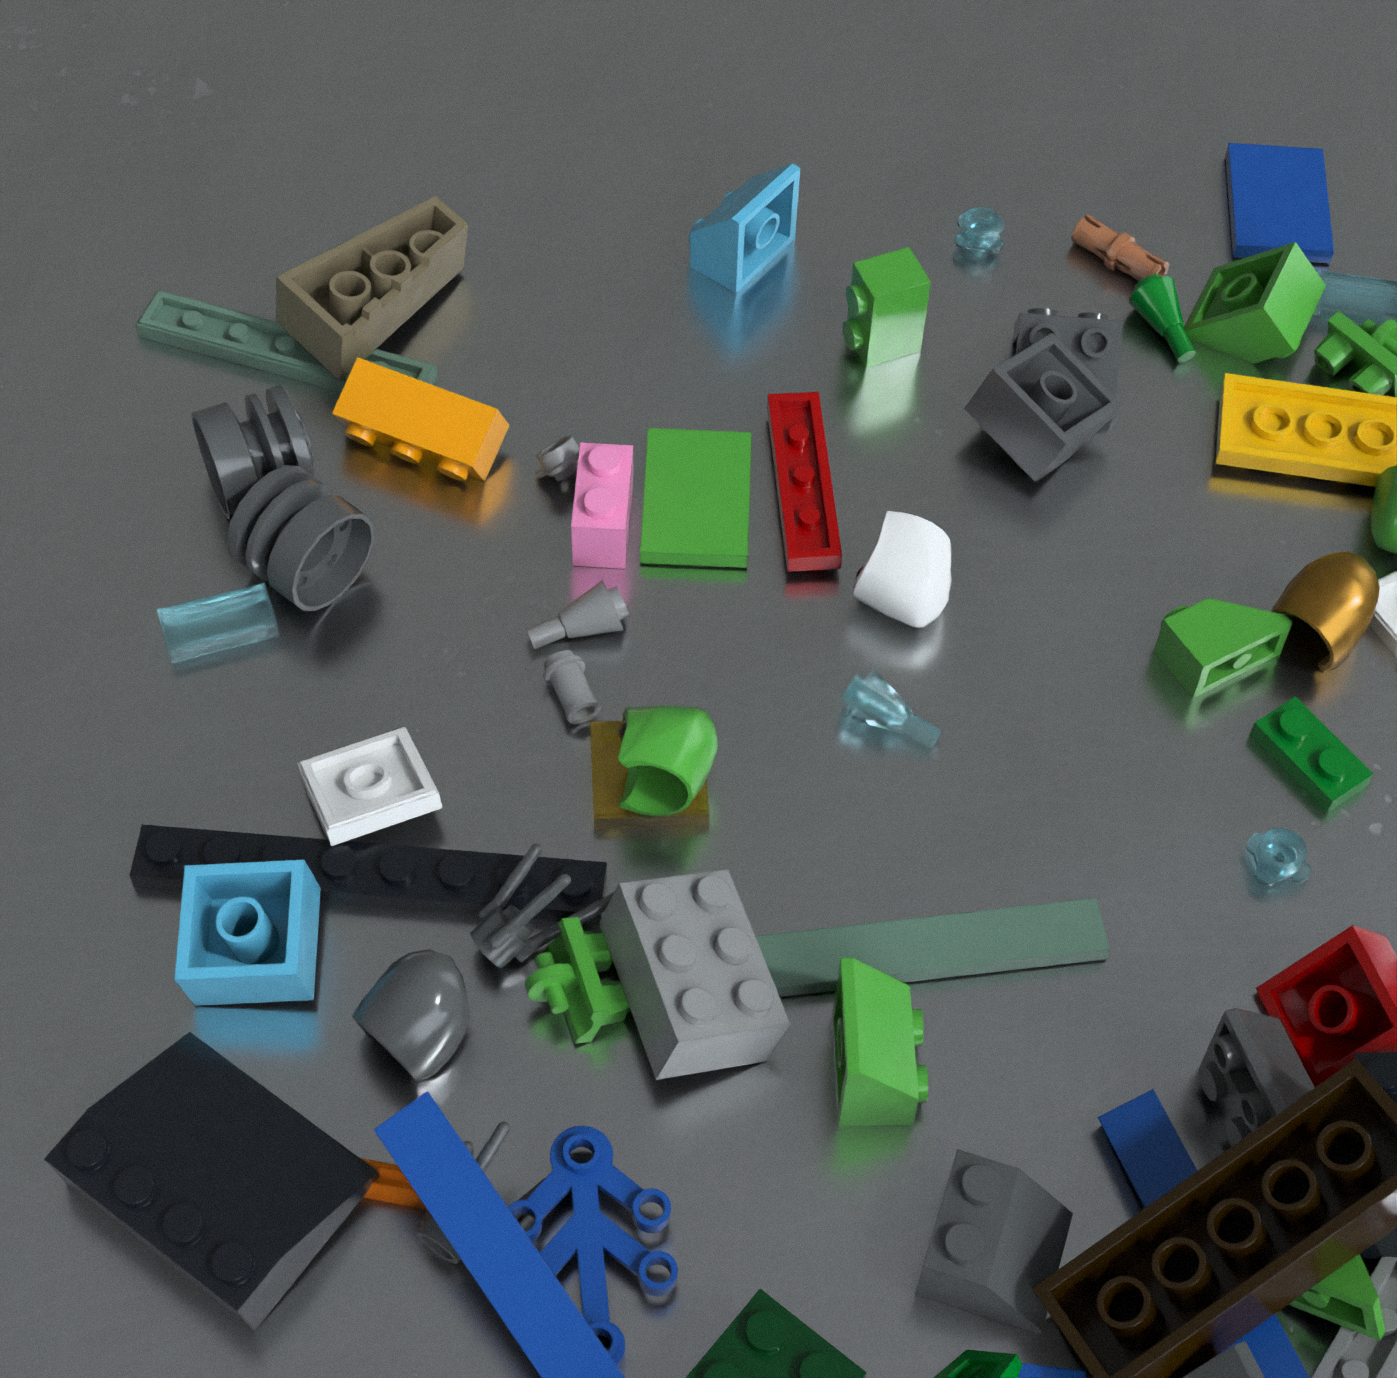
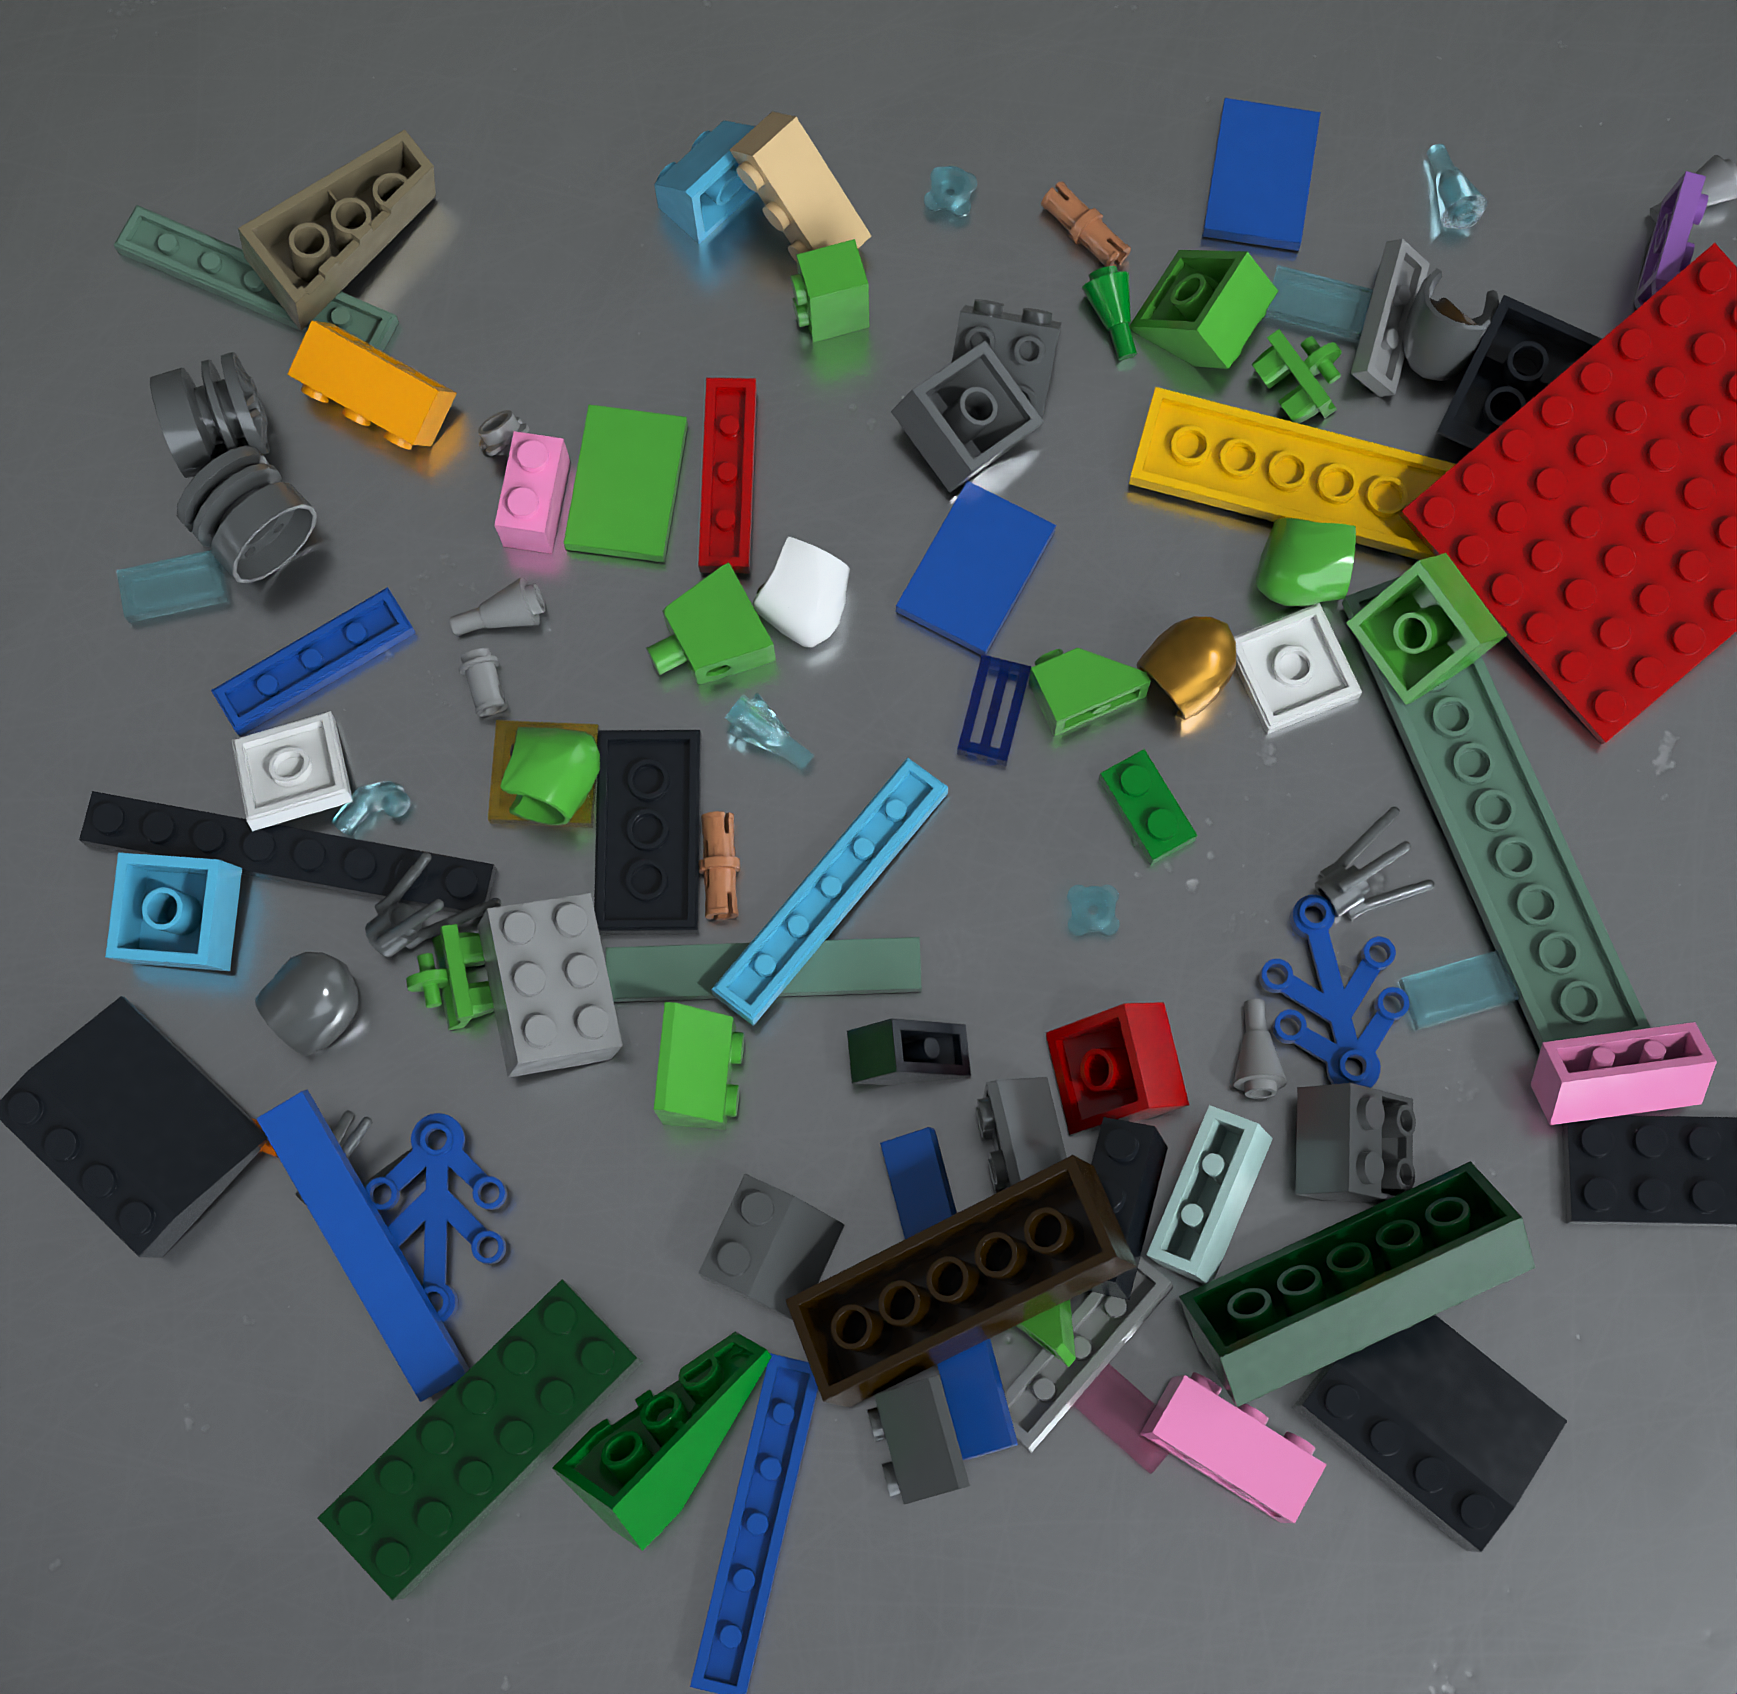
camera: 10 degrees right, 20 degrees up
none -> blue tile [211,587,416,736]
none -> clear light blue arm [332,781,411,836]
none -> black tile [594,730,702,935]
none -> bright green torso [646,563,776,684]
none -> nougat pin [699,811,740,920]
none -> medium azure tile [711,758,948,1026]
none -> tan brick [730,111,871,262]
none -> black slope [847,1018,971,1085]
none -> blue tile [896,480,1056,657]
none -> clear blue tile [957,654,1031,766]

